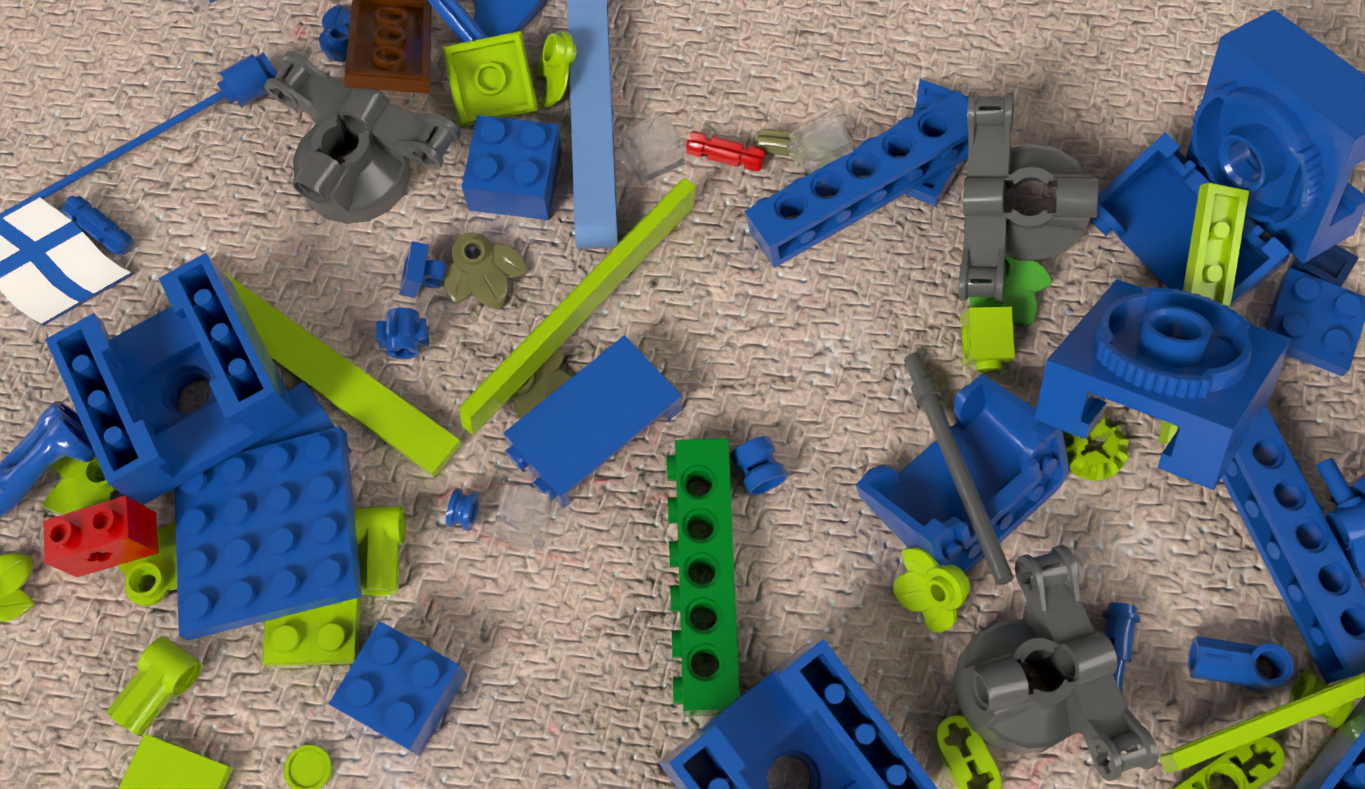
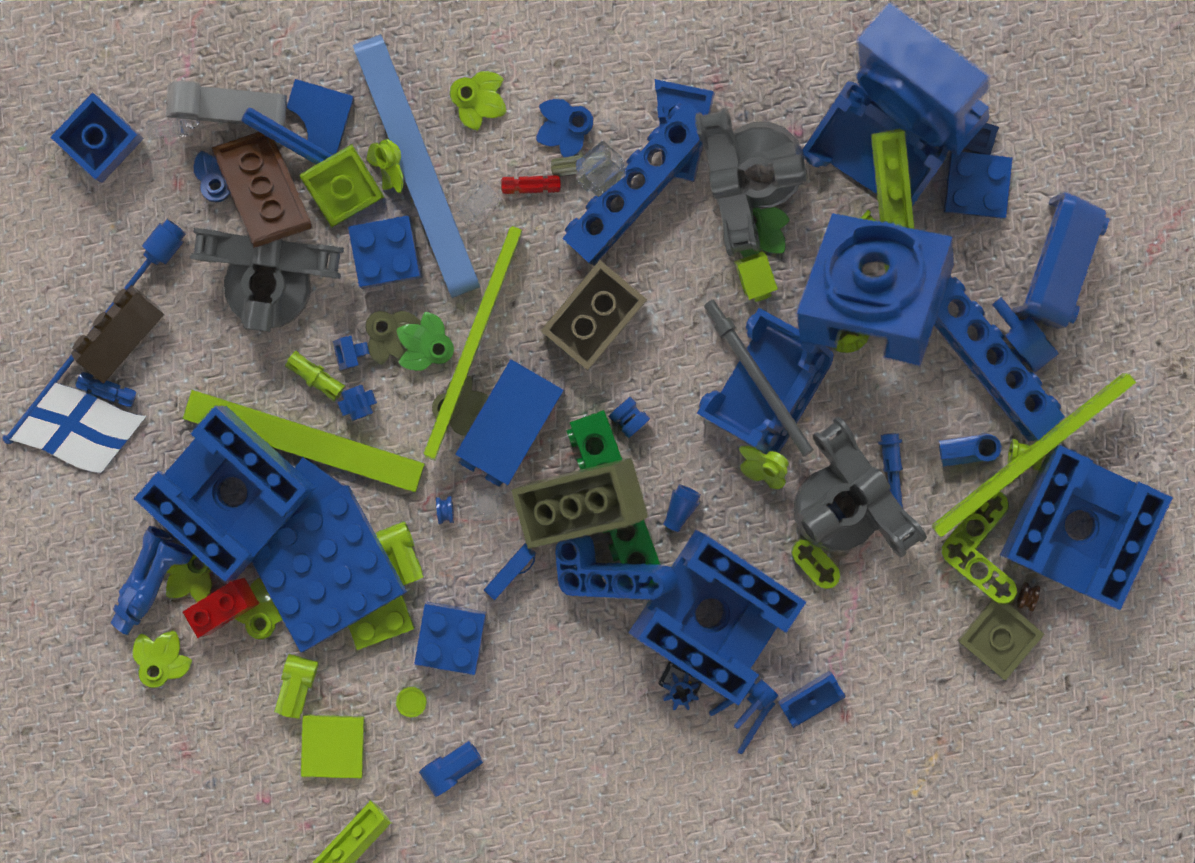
camera: 15 degrees left, 20 degrees up
none -> dark brown brick [71,284,164,384]
none -> lime pin [285,351,346,402]
none -> bright green plate [396,312,454,371]
none -> lime plate [449,71,507,130]
none -> blue piece [483,543,536,600]
none -> olive brick [511,457,648,549]
none -> blue plate [536,99,593,157]
none -> dark tan brick [541,260,647,371]
none -> blue beam [555,535,678,600]
none -> blue cone [663,484,701,532]

